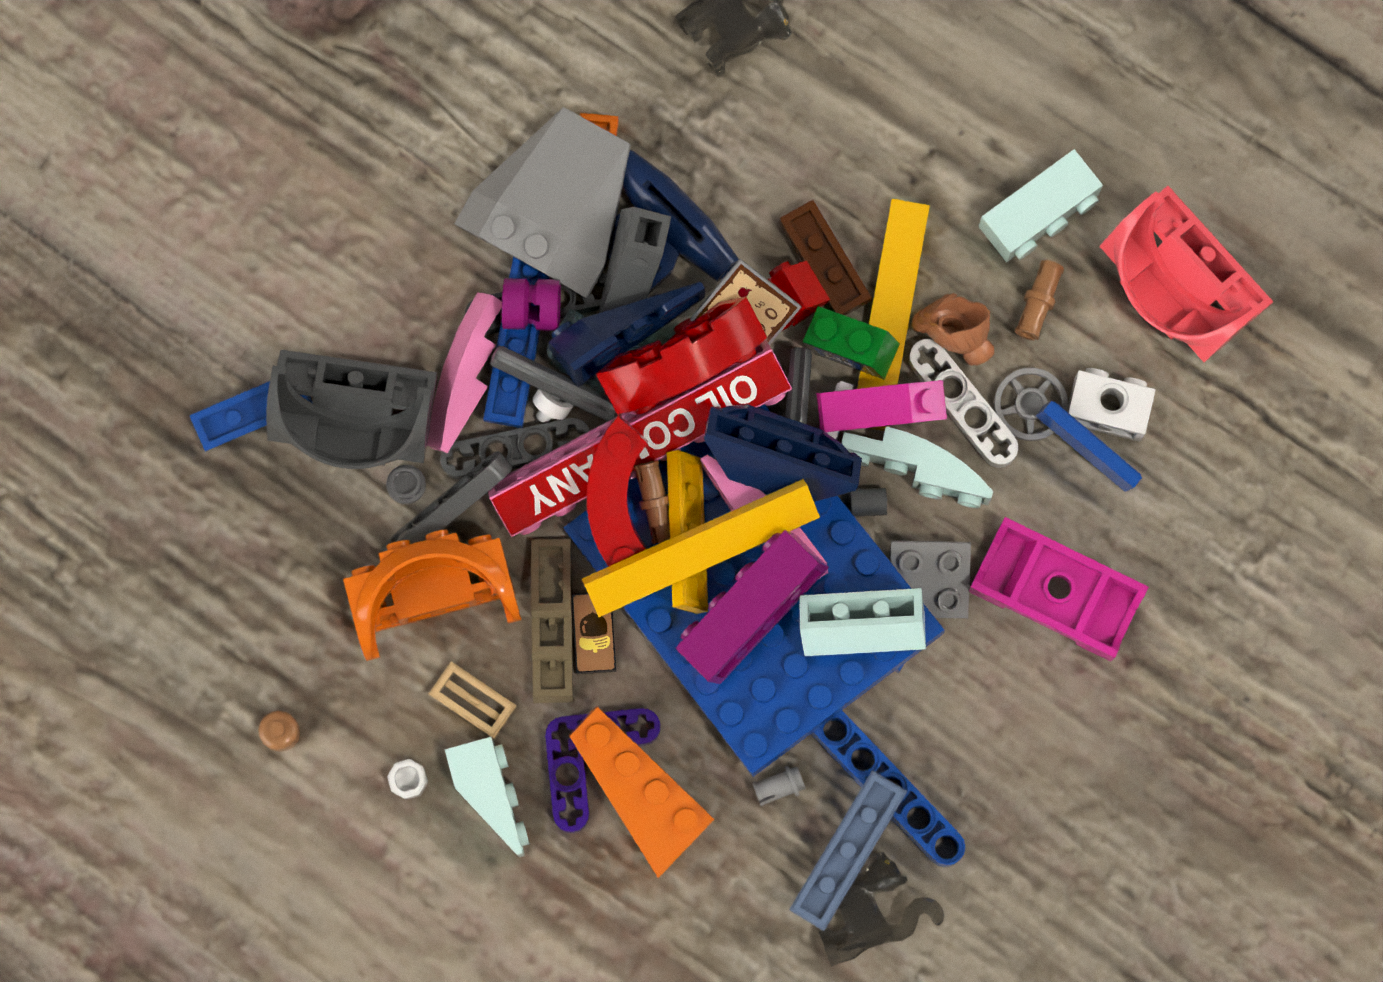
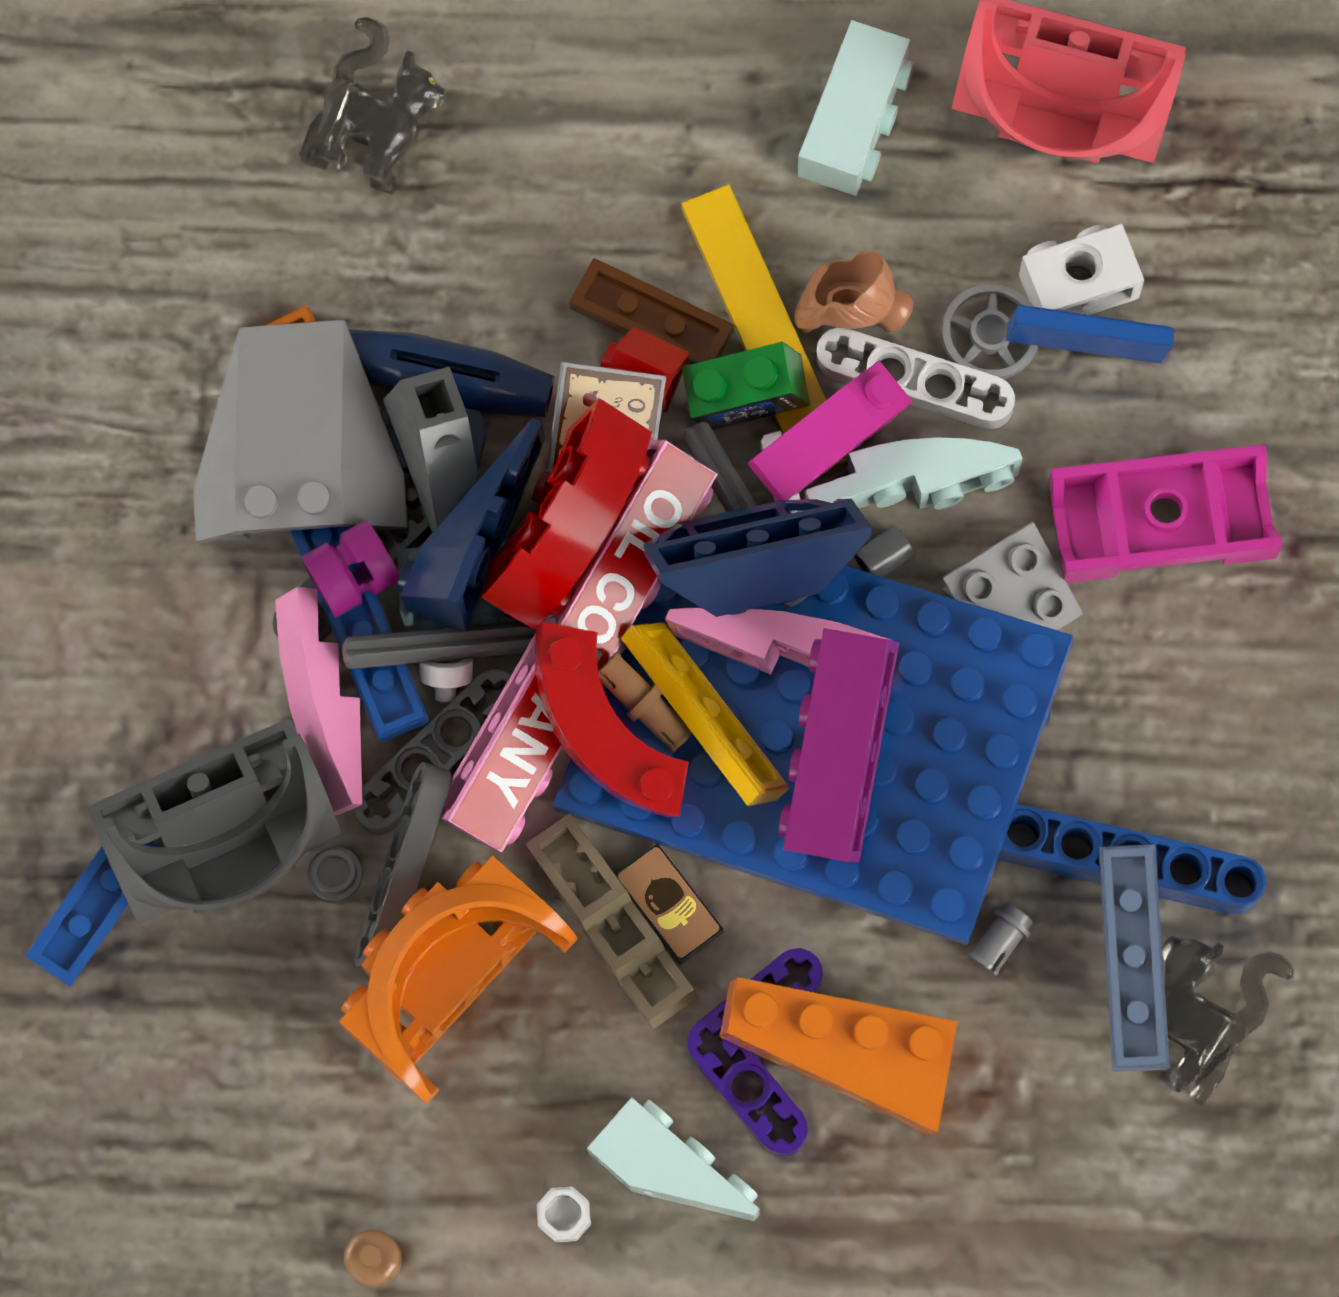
camera: 30 degrees left, 5 degrees down
tan tile [429,661,517,740] -> none
yellow tile [582,479,820,617] -> none
light aqua brick [800,588,926,656] -> none
medium nougat pin [1015,260,1064,341] -> none

